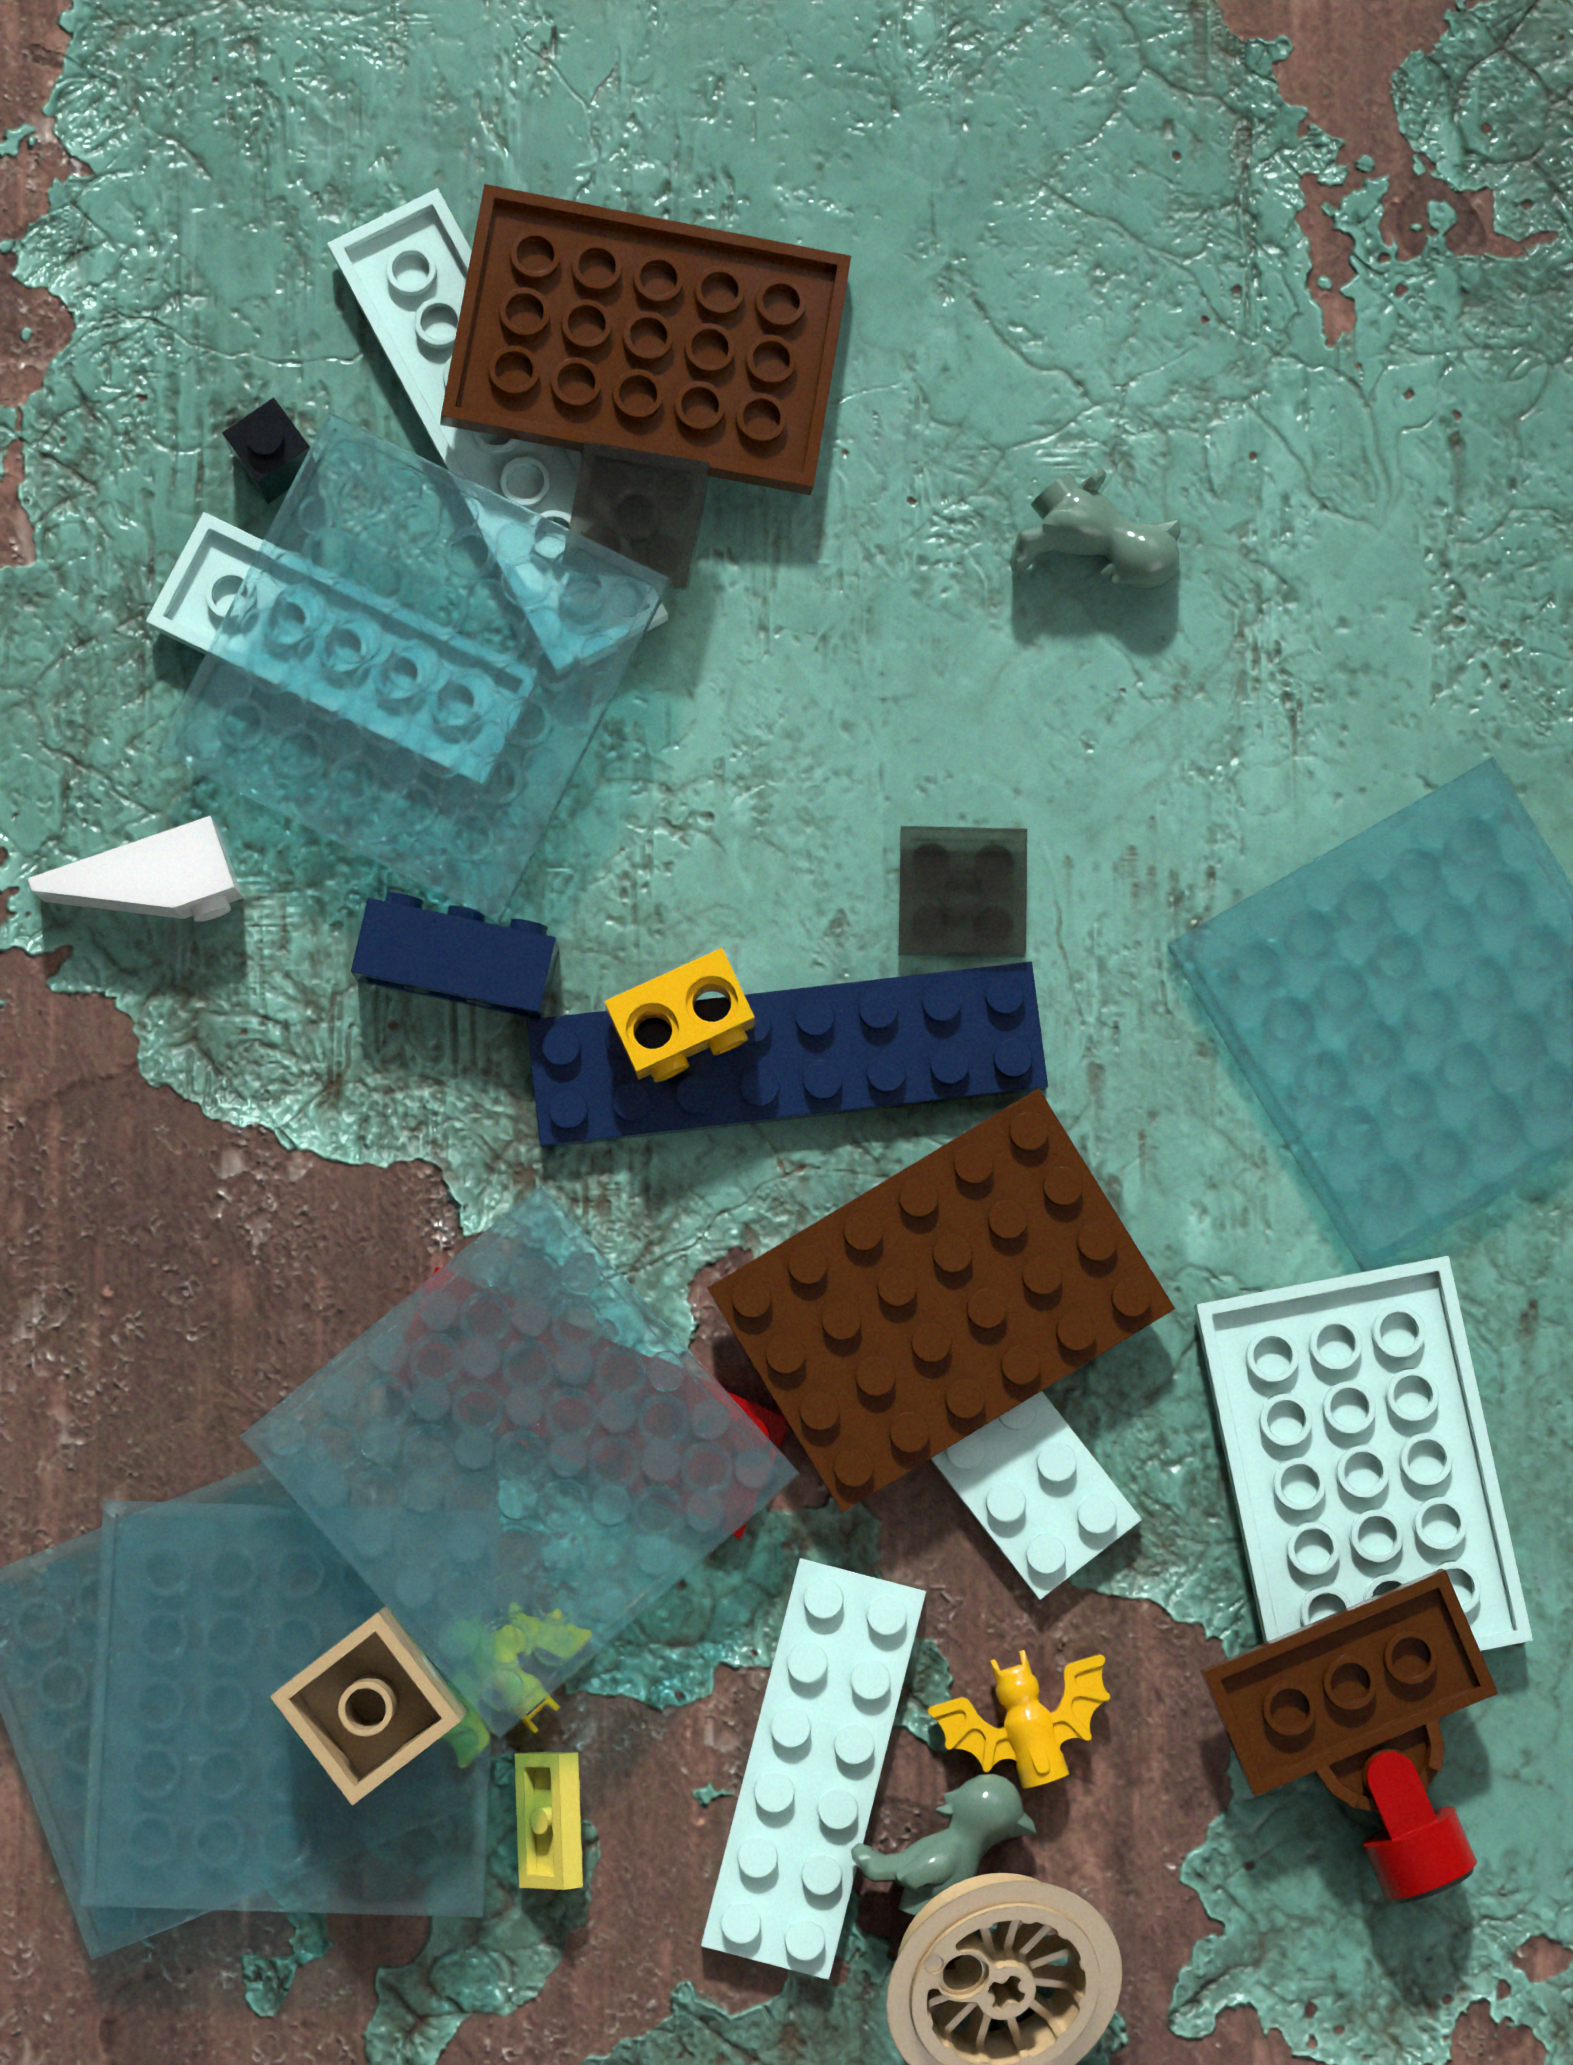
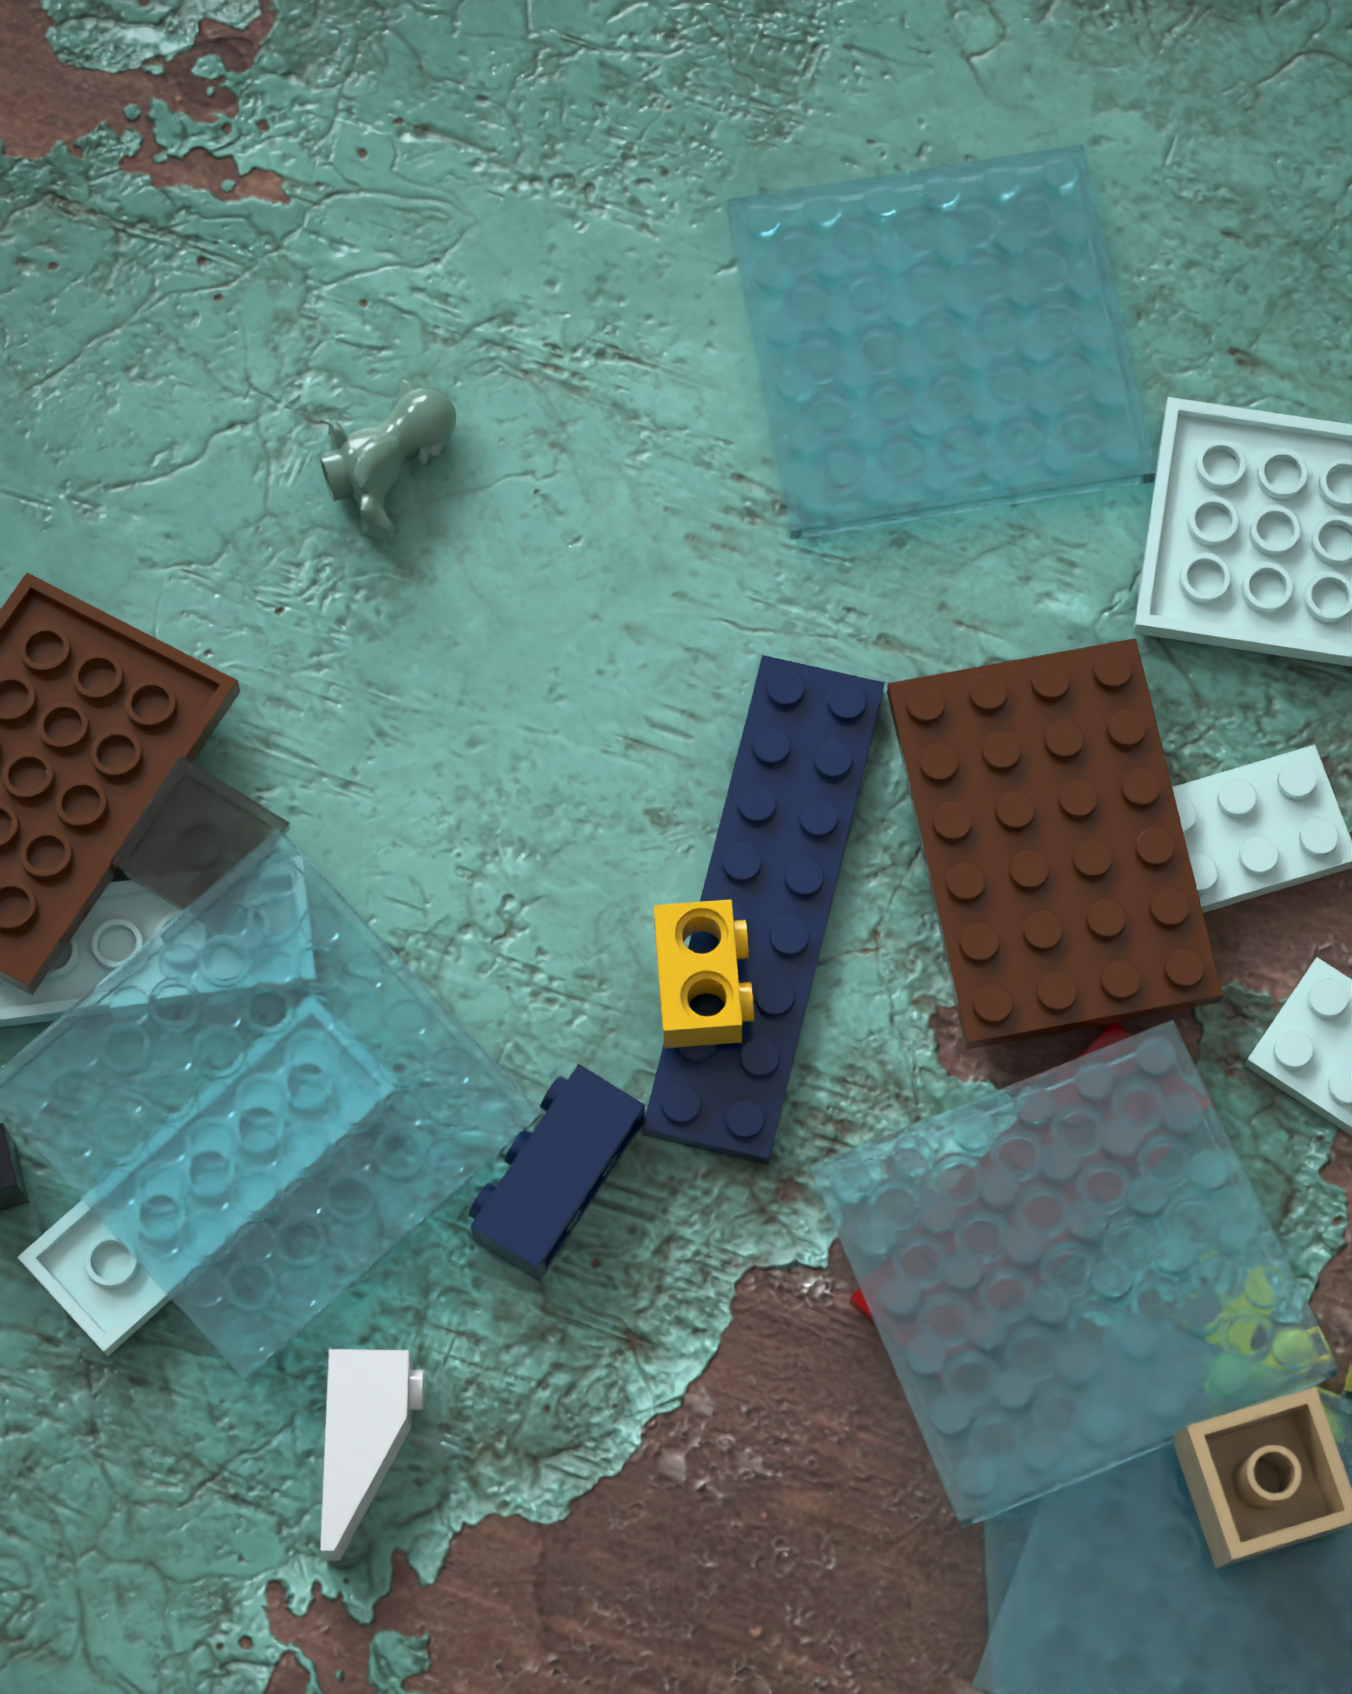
camera: 65 degrees left, 10 degrees down
clear smoke plate [898,826,1027,958] -> none

